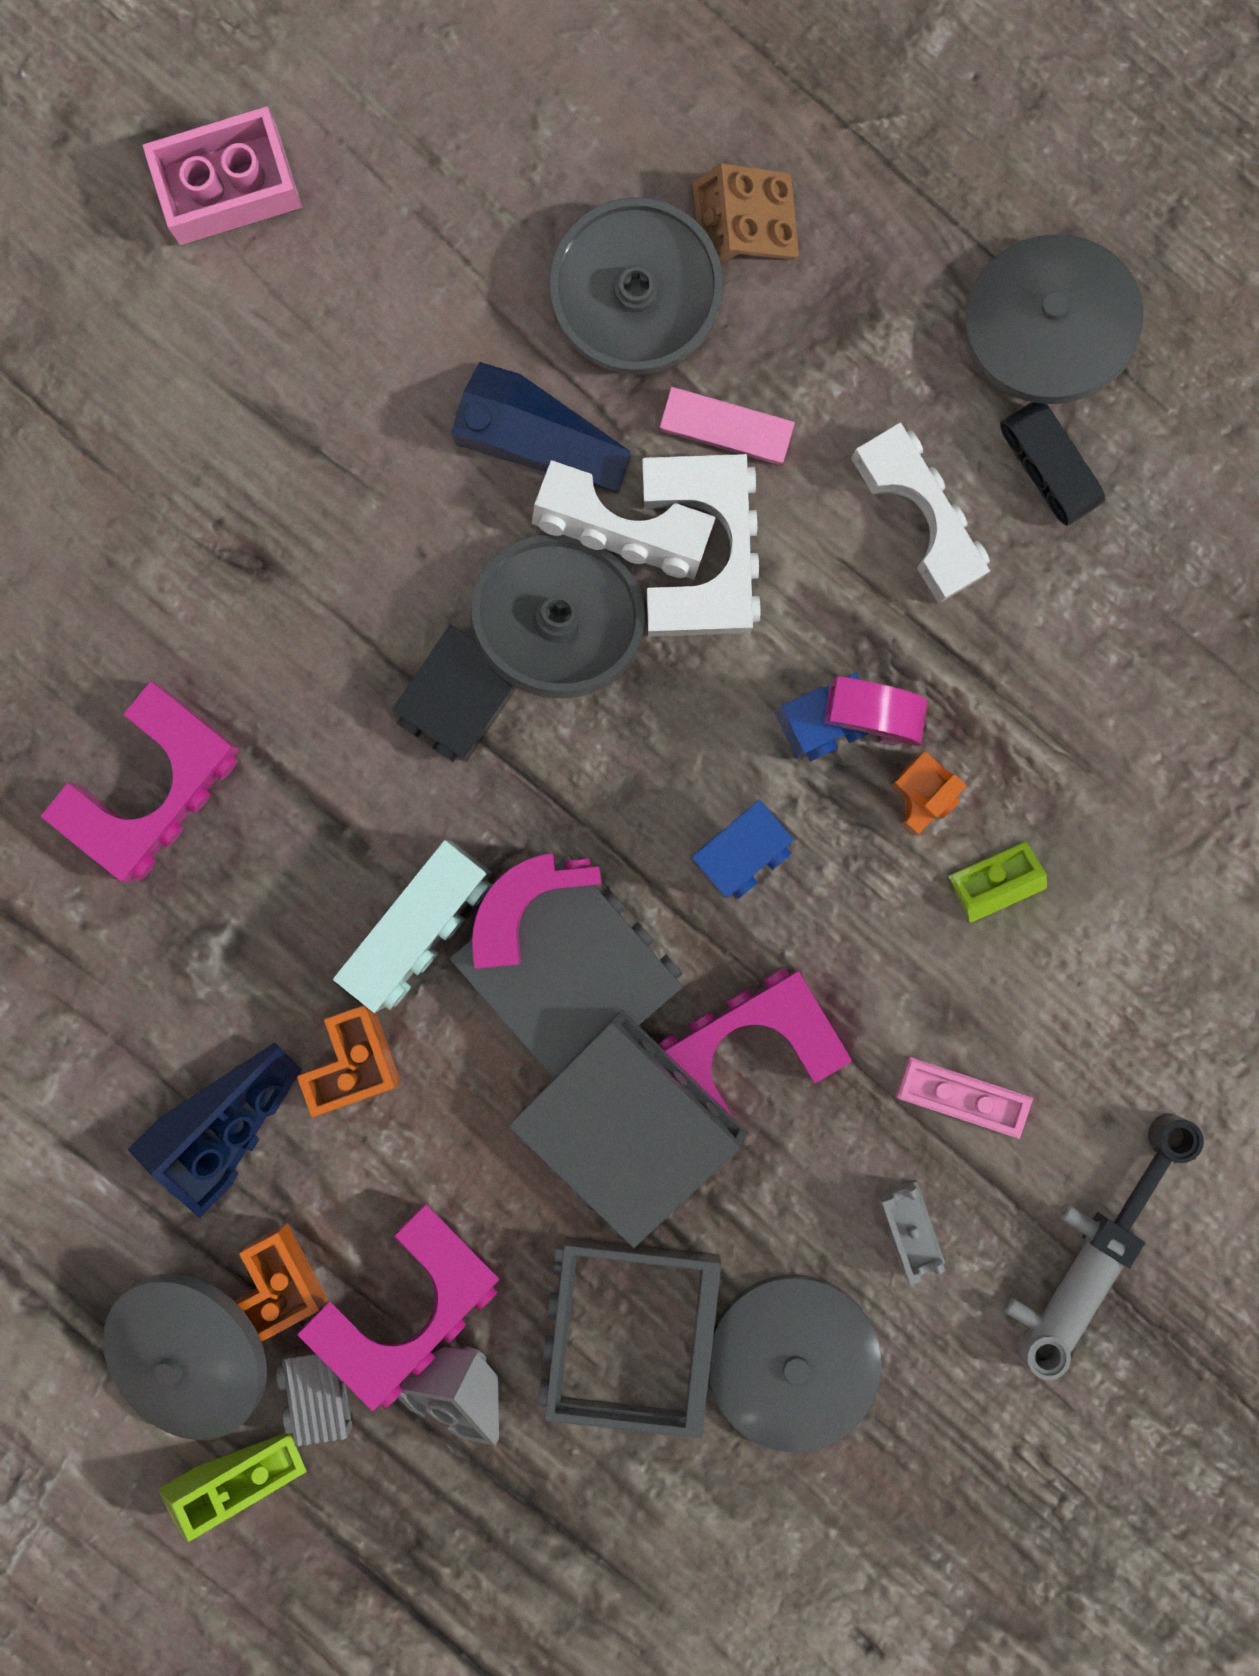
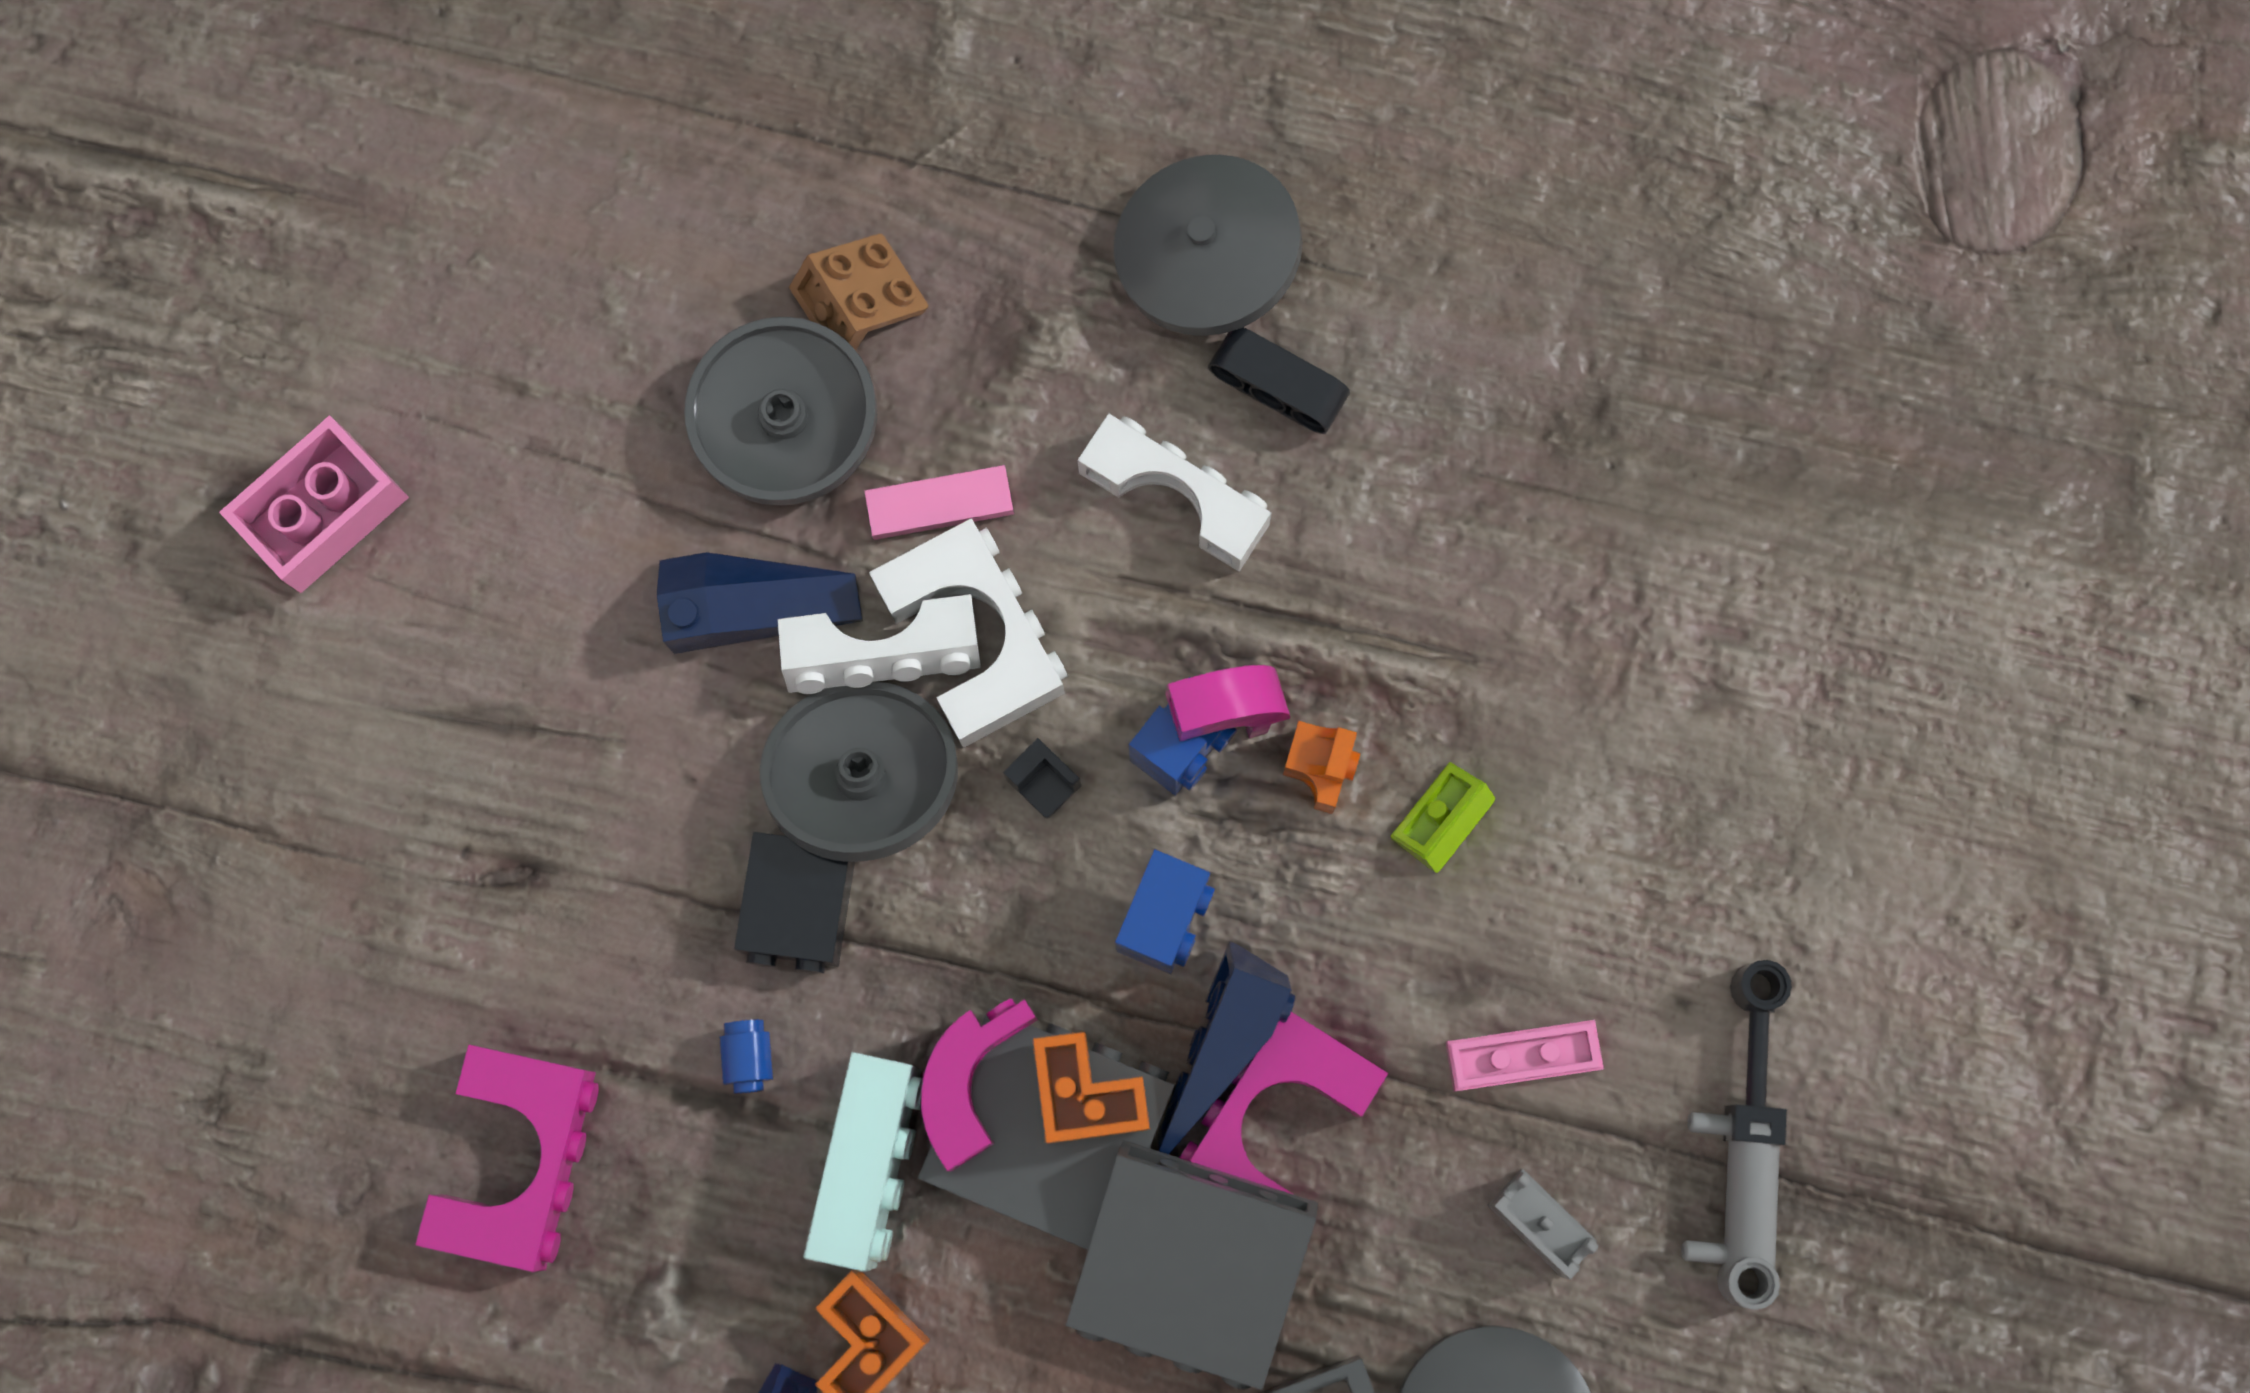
camera: 25 degrees left, 10 degrees down
none -> blue brick [719,1020,773,1094]
none -> black panel [1003,738,1081,818]
none -> orange brick [1033,1032,1150,1143]
none -> dark blue wedge [1158,942,1295,1155]

